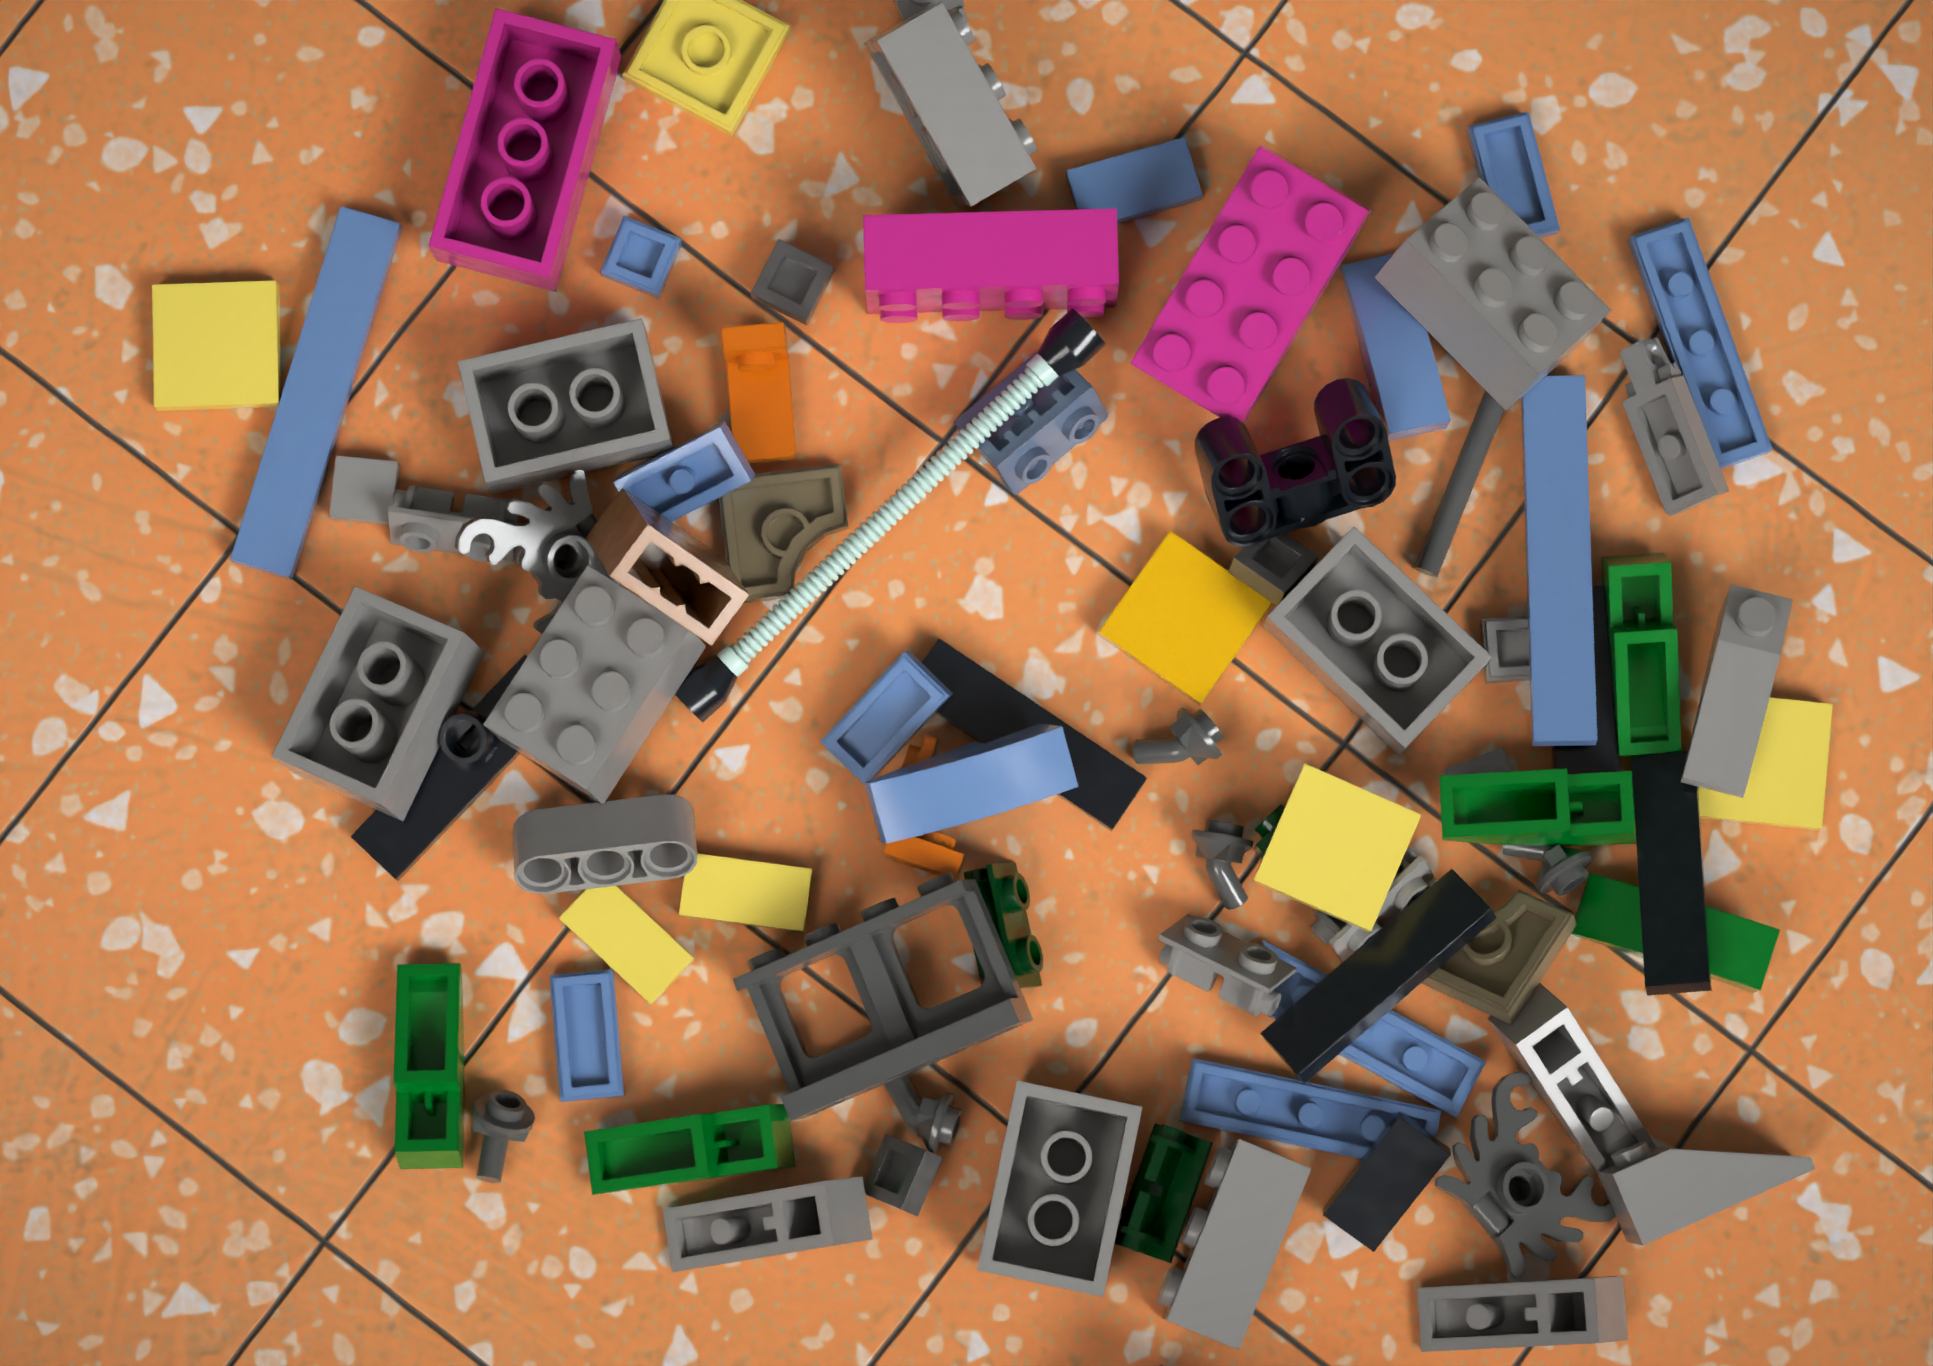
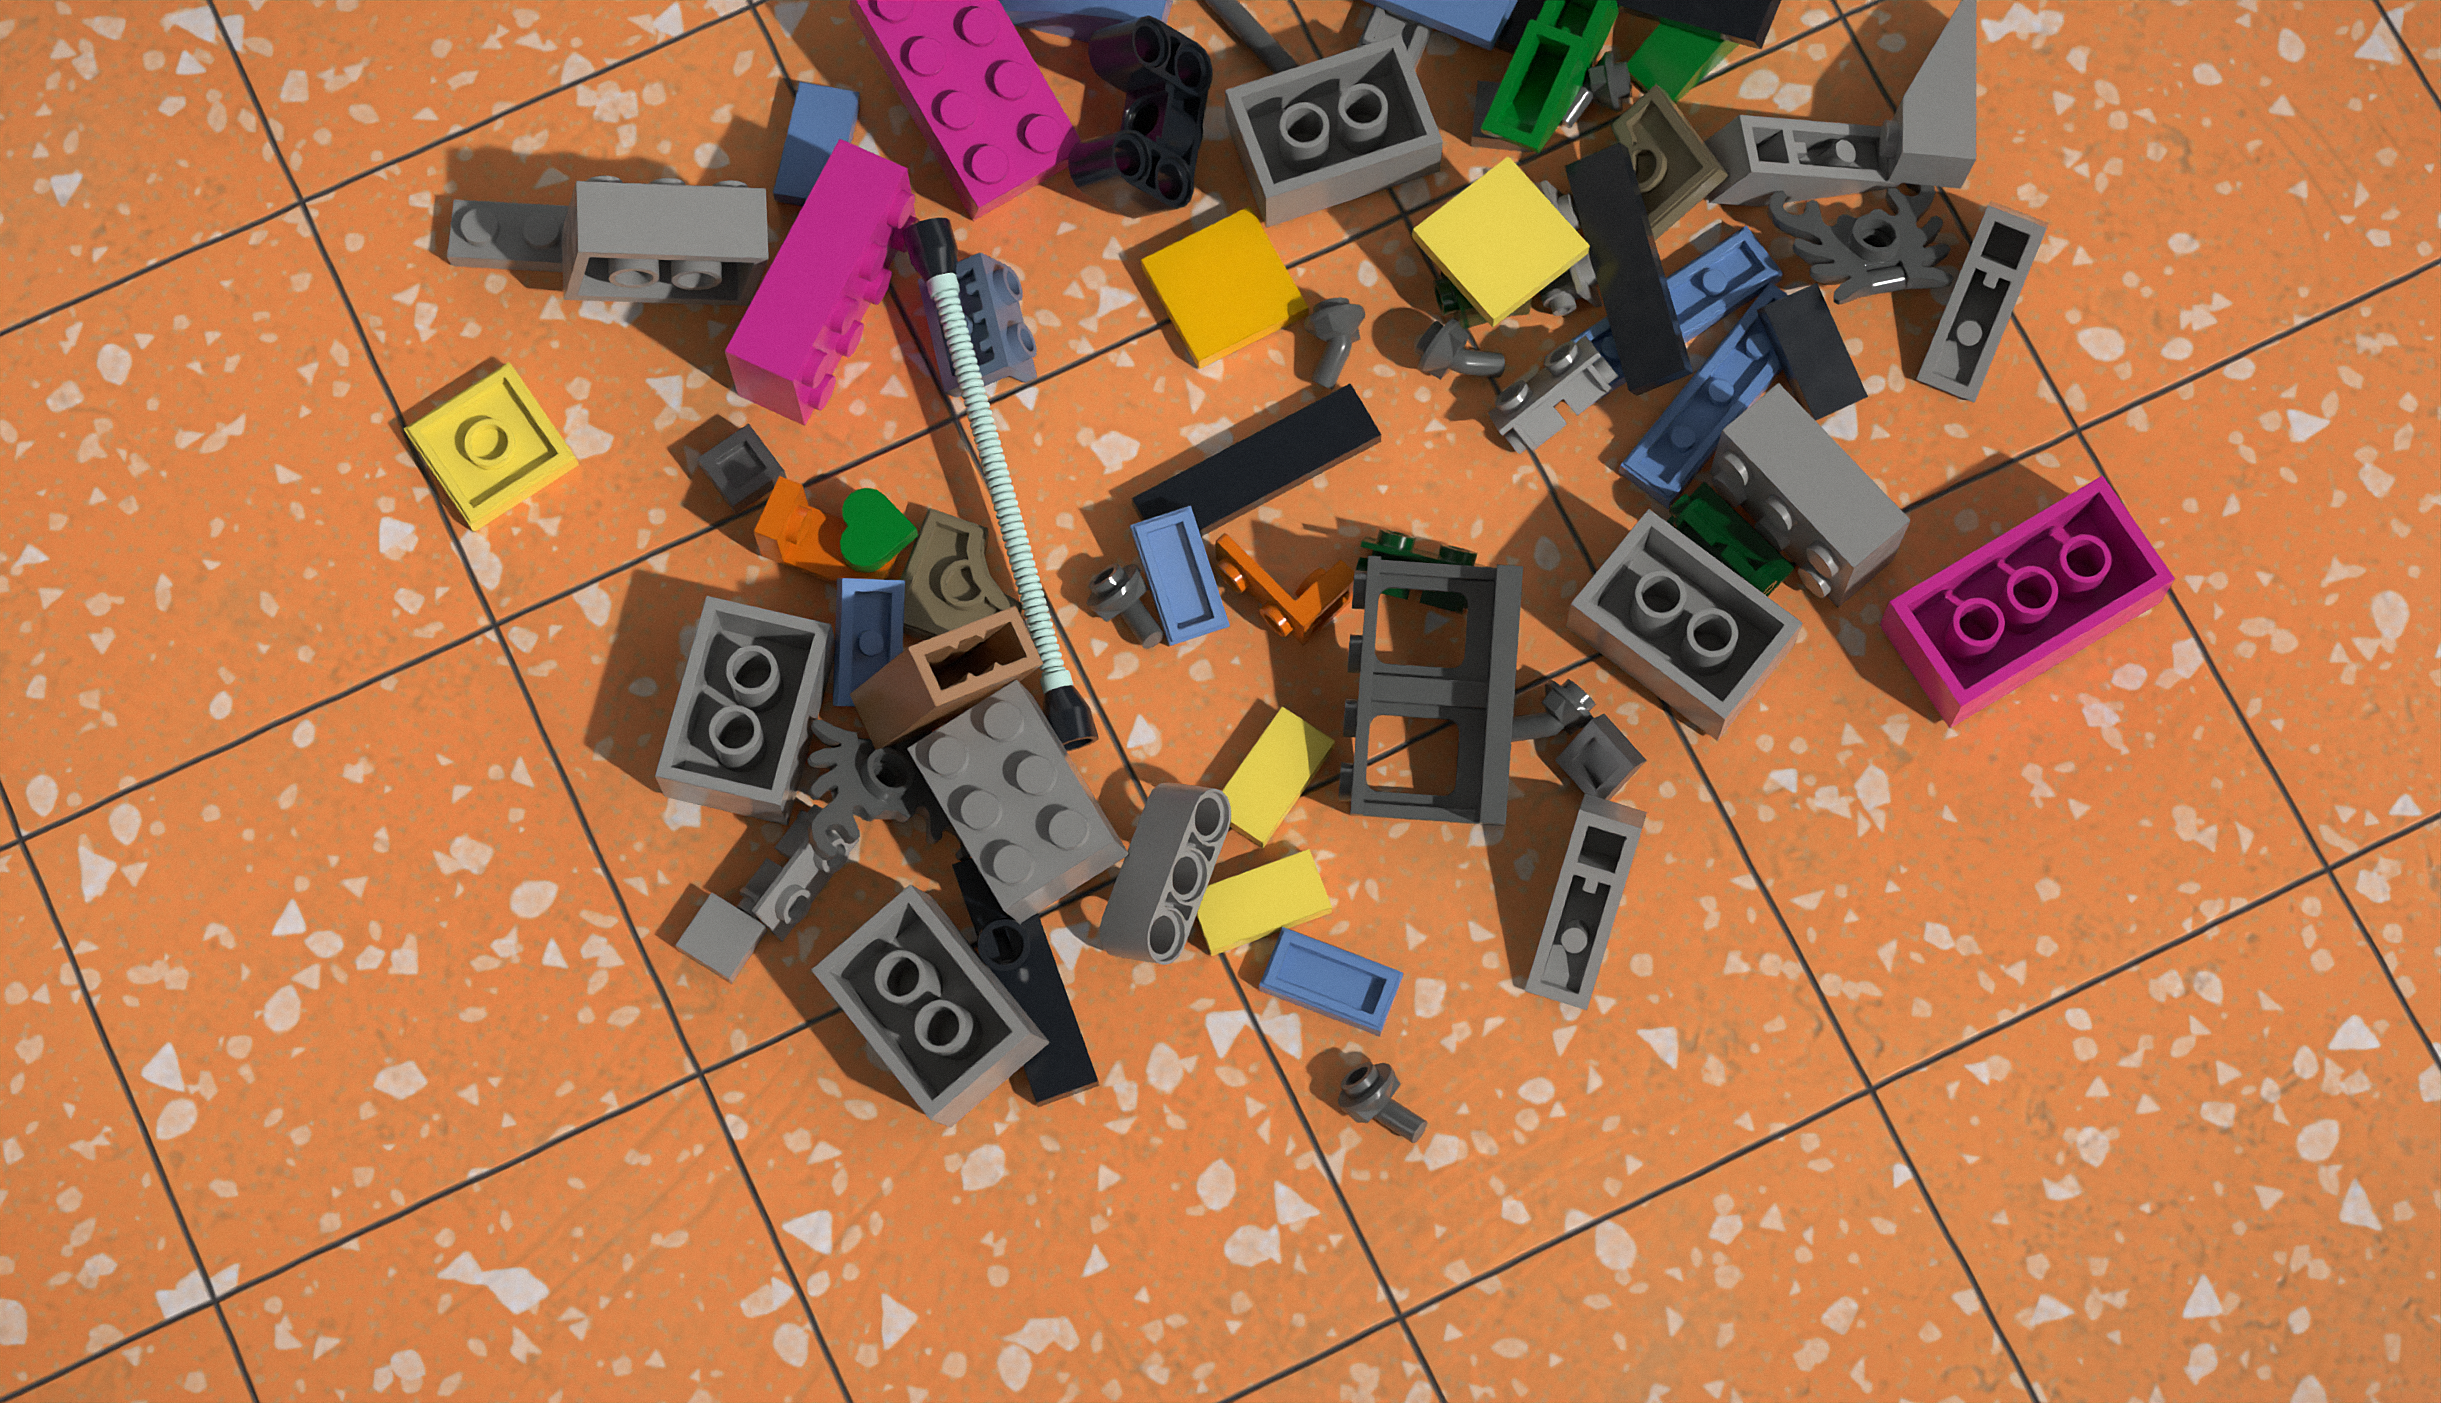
camera: 65 degrees left, 10 degrees down
light yellow tile [152,280,281,411] -> none
medium blue tile [230,206,402,580] -> none
green slope [393,963,465,1169] -> none
dark pink brick [428,8,622,292] -> none
green slope [584,1104,796,1195] -> none
medium blue tile [600,216,682,299] -> none
medium blue slope [864,723,1079,843] -> none
flat silver plate [1228,533,1319,606] -> none
none -> green tile [840,488,918,573]
none -> dark grey plate [1087,563,1164,649]

